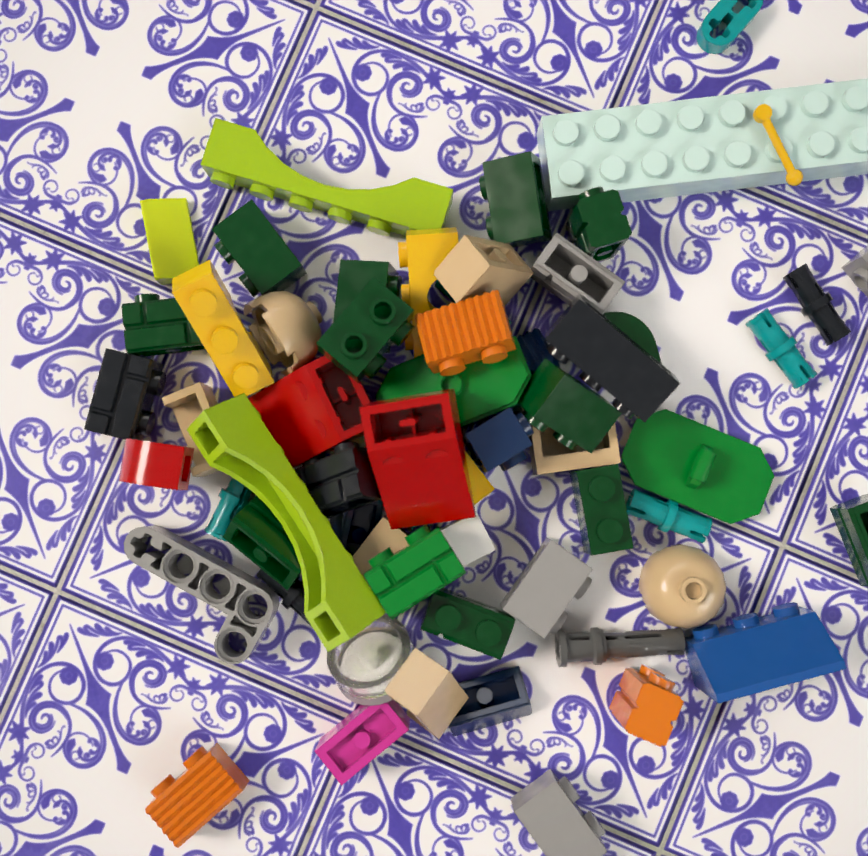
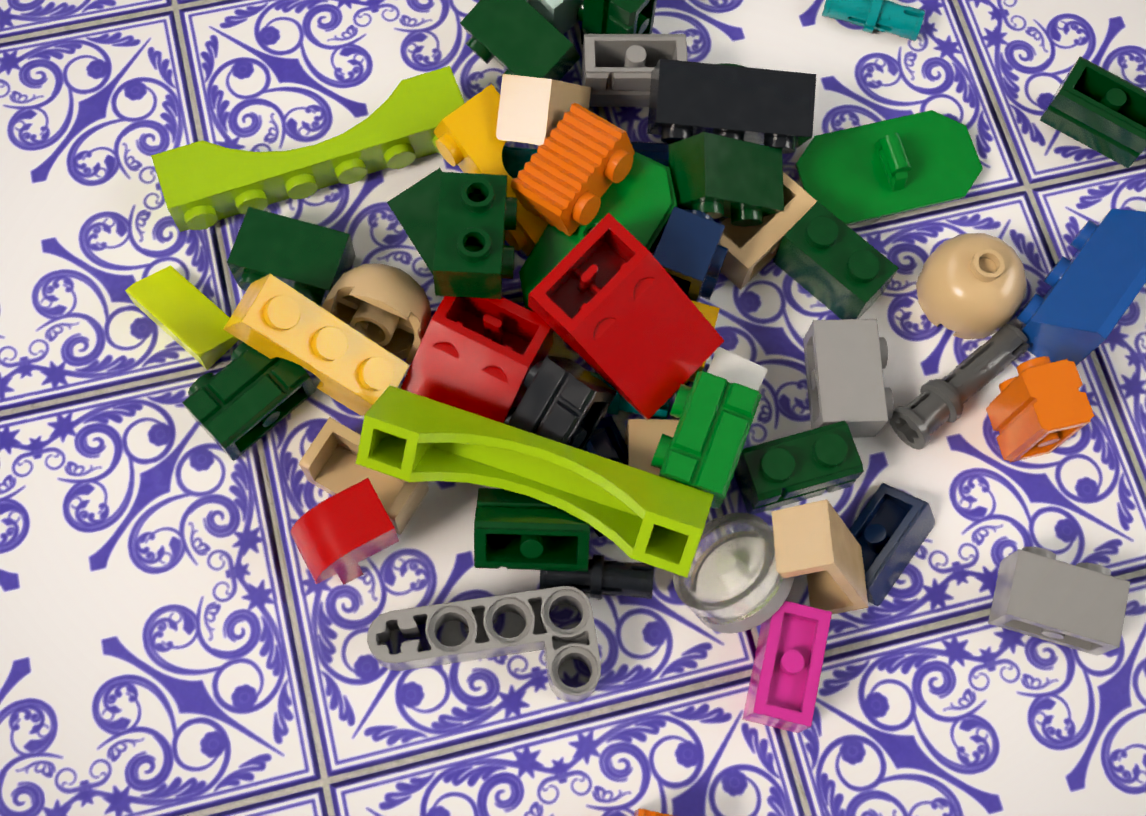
camera: 40 degrees left, 15 degrees down
black brick [84,348,166,441] -> none
teal pin [204,477,252,542] -> none
teal pin [626,489,712,543] -> none

